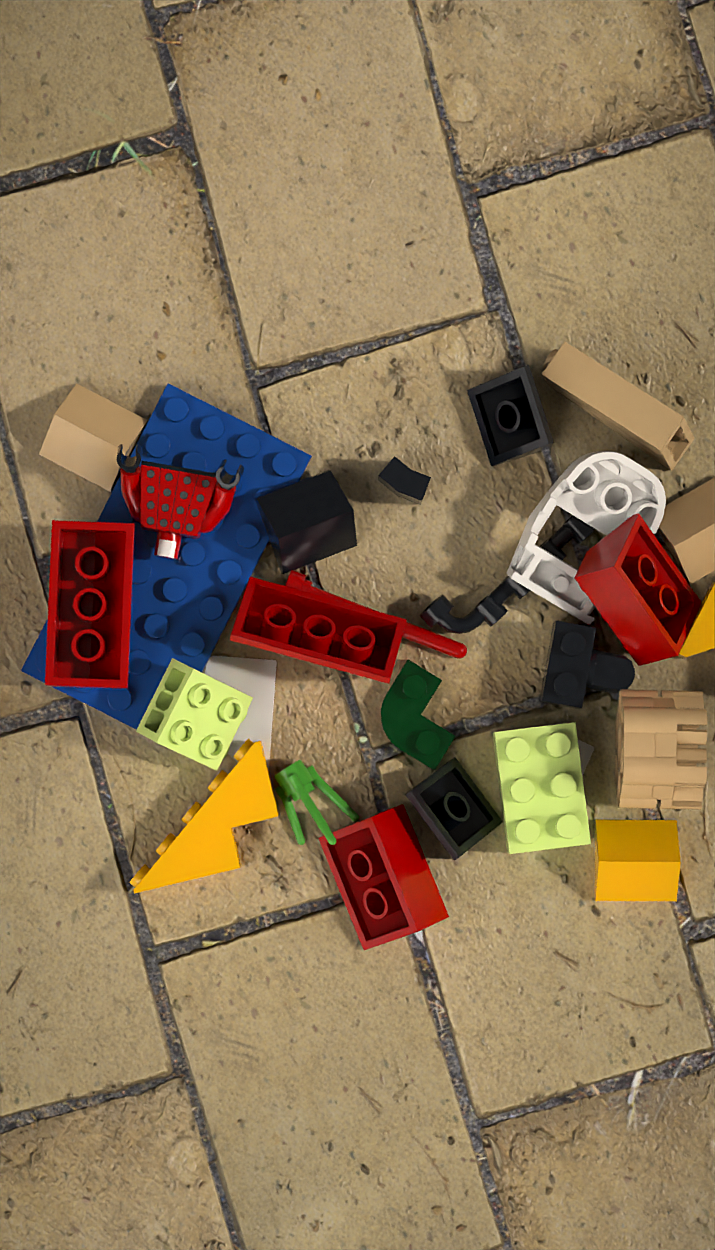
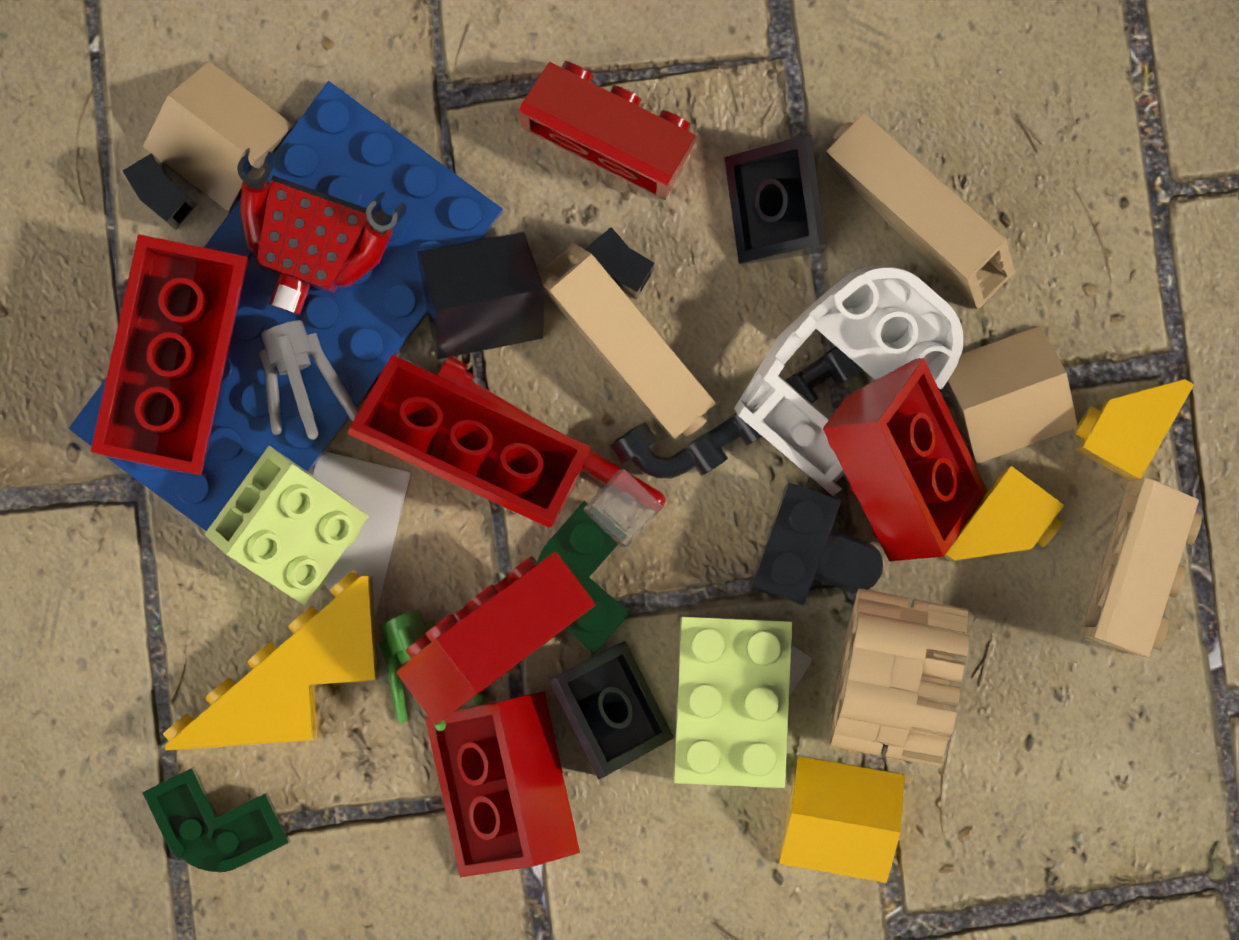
camera: 10 degrees right, 0 degrees up
none -> black piece [123,153,197,230]
none -> dark green plate [142,767,291,873]
none -> light grey plant [259,320,359,439]
none -> red brick [396,552,596,725]
none -> red slope [518,61,696,201]
none -> tan slope [539,243,716,439]
none -> clear plate [583,469,663,547]

